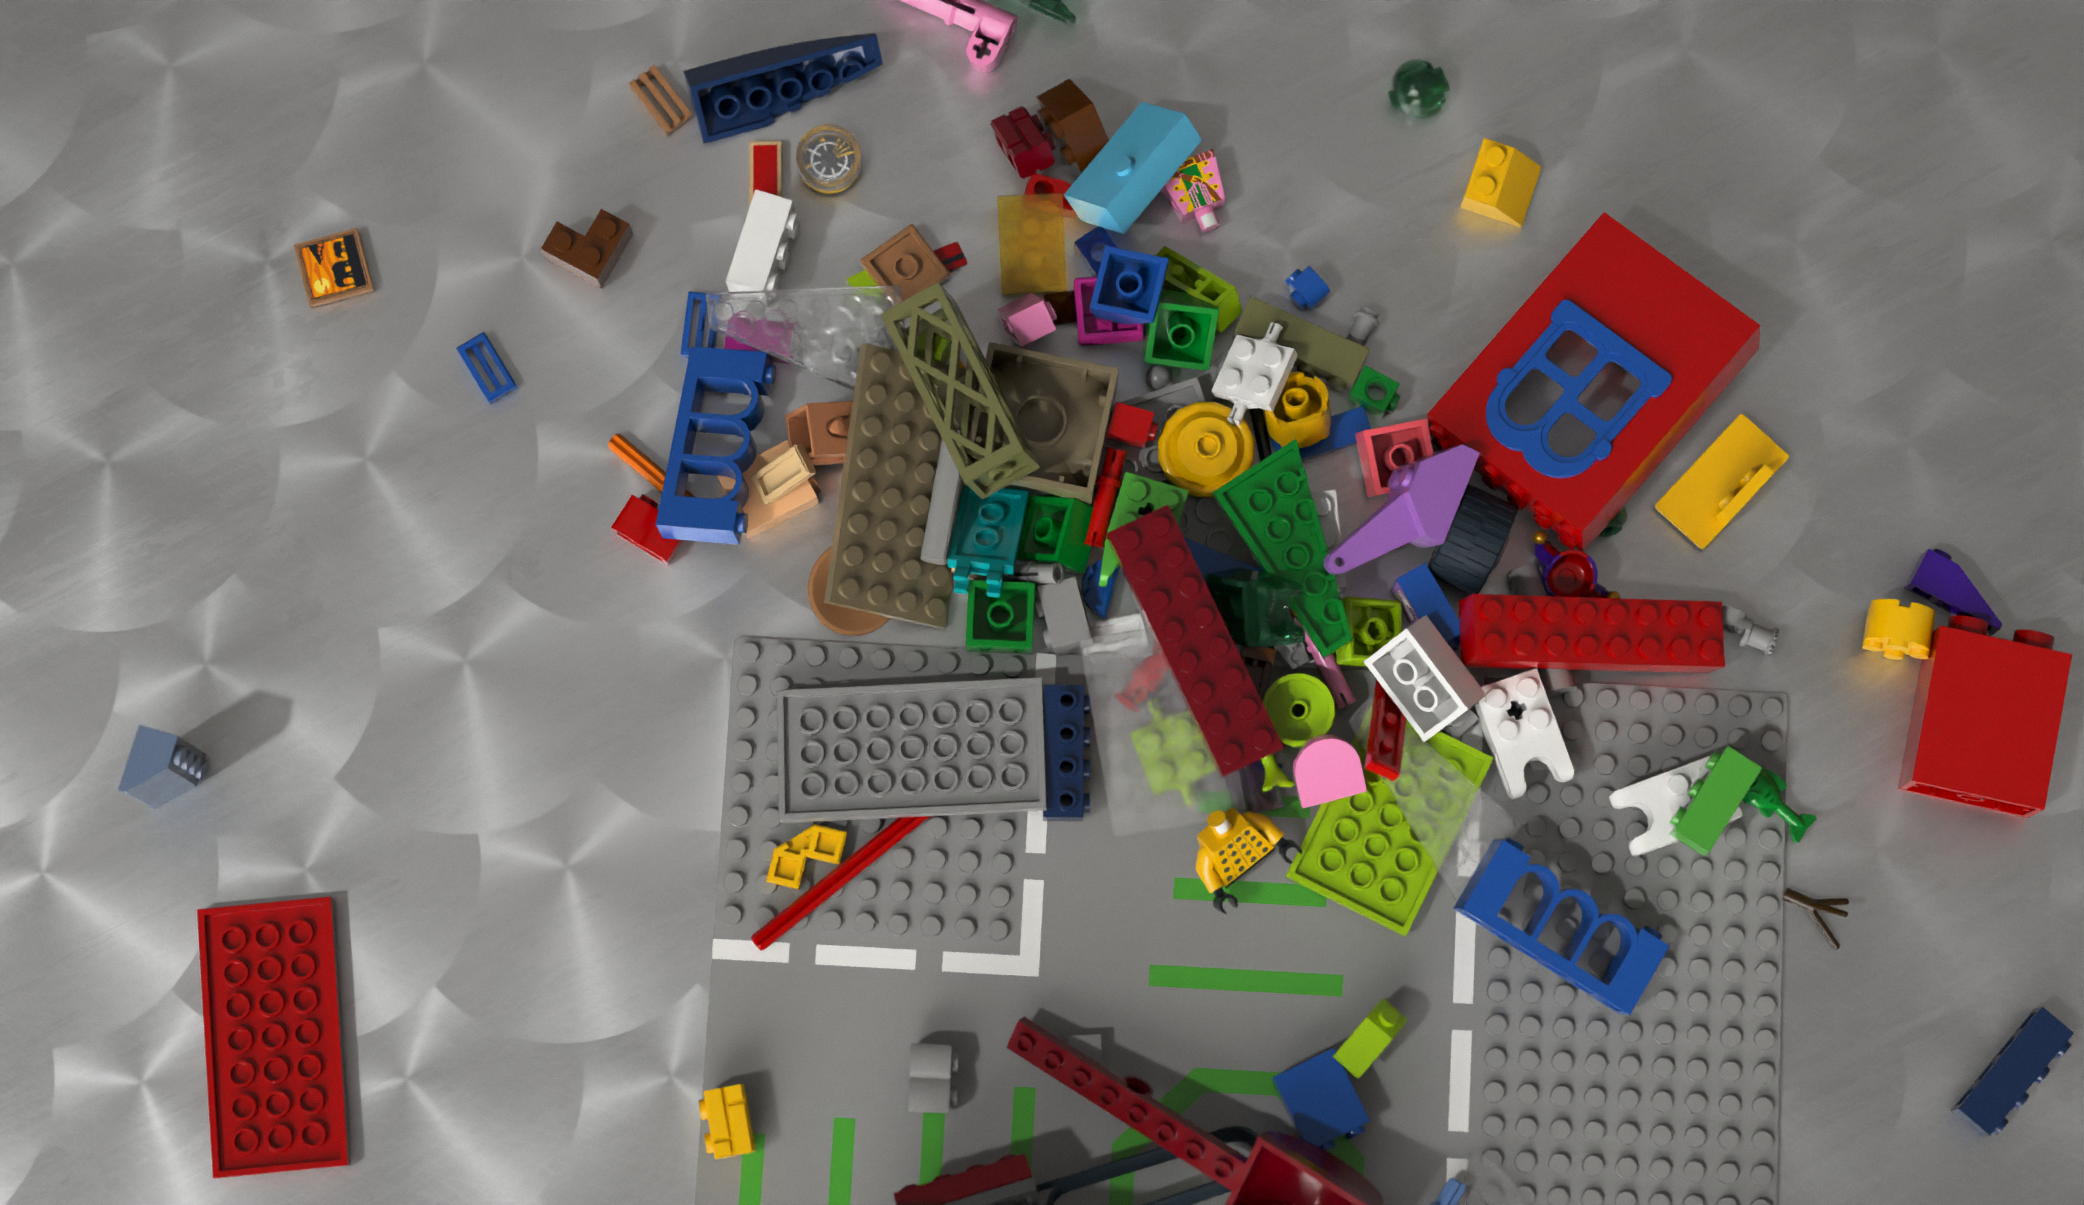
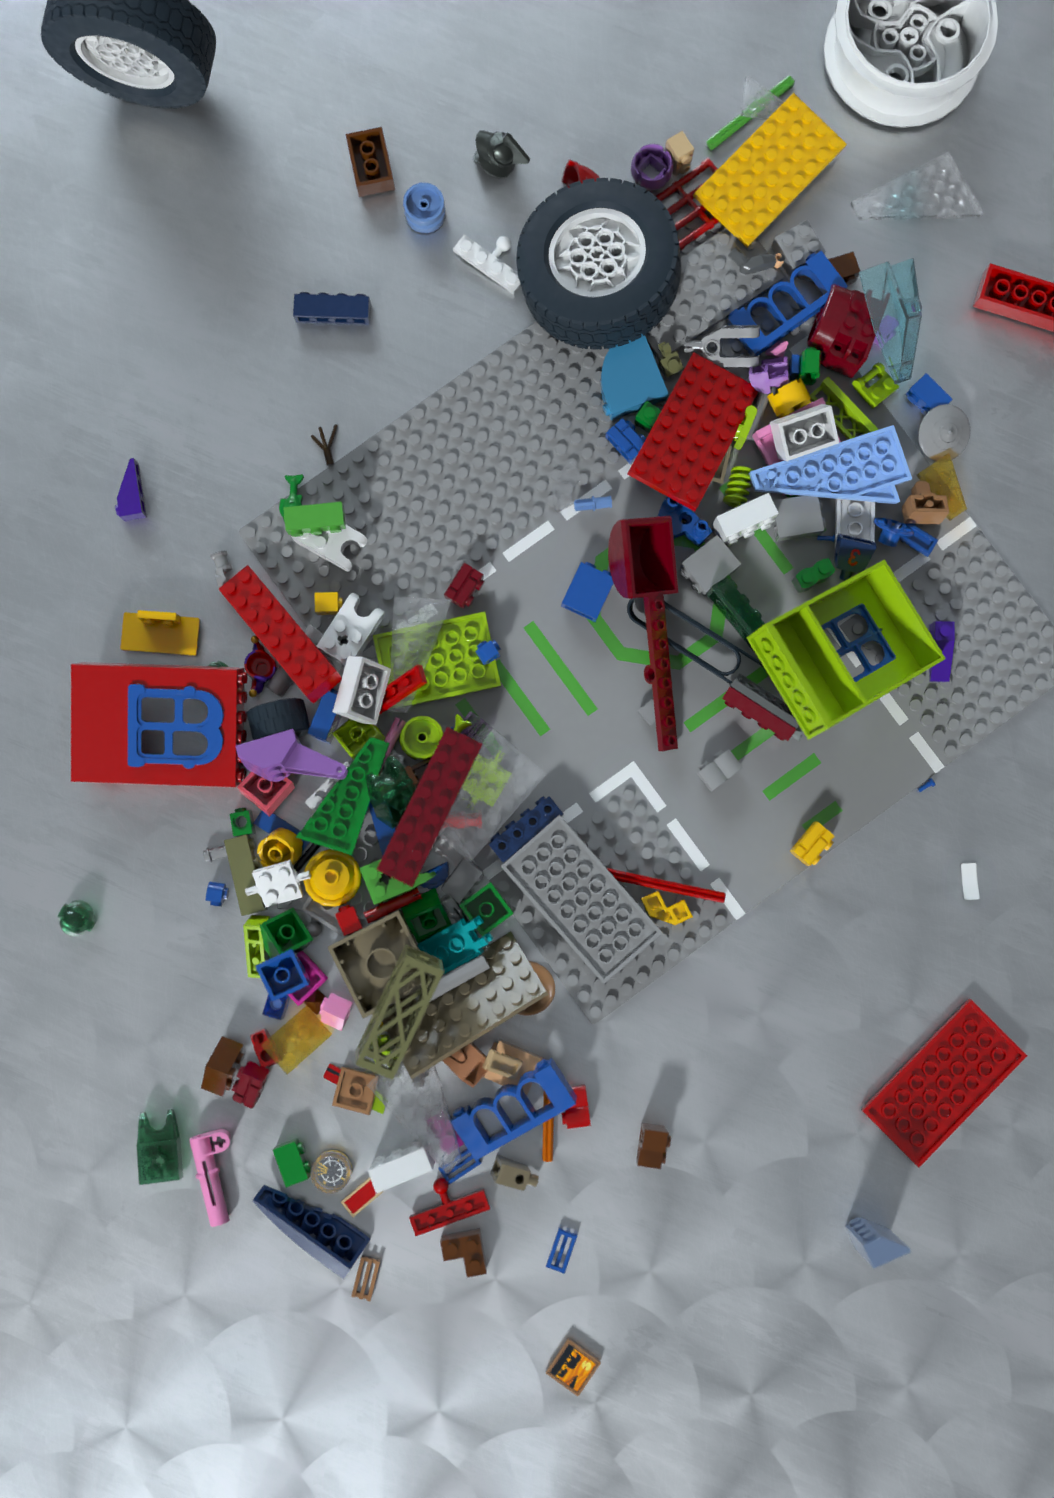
camera: 130 degrees left, 5 degrees up
medium azure brick [1064,102,1202,234] -> none
torso [1161,149,1225,233] -> none
yellow torso [1195,808,1302,914] -> none
bright pink tile [1293,734,1367,808] -> none
lime slope [1333,998,1409,1079] -> none
blue fence [1453,837,1669,1015] -> none
yellow slope [1460,138,1542,228] -> none
yellow brick [1862,599,1935,660] -> none
red brick [1897,615,2072,818] -> none
none -> green brick [273,1138,312,1187]
none -> yellow brick [315,592,343,615]
none -> red plate [409,1178,490,1236]
none -> dark red brick [444,563,485,609]
none -> blue plate [476,640,501,665]
none -> dark tan torso [490,1155,539,1191]
none -> reddish brown brick [636,1123,671,1169]

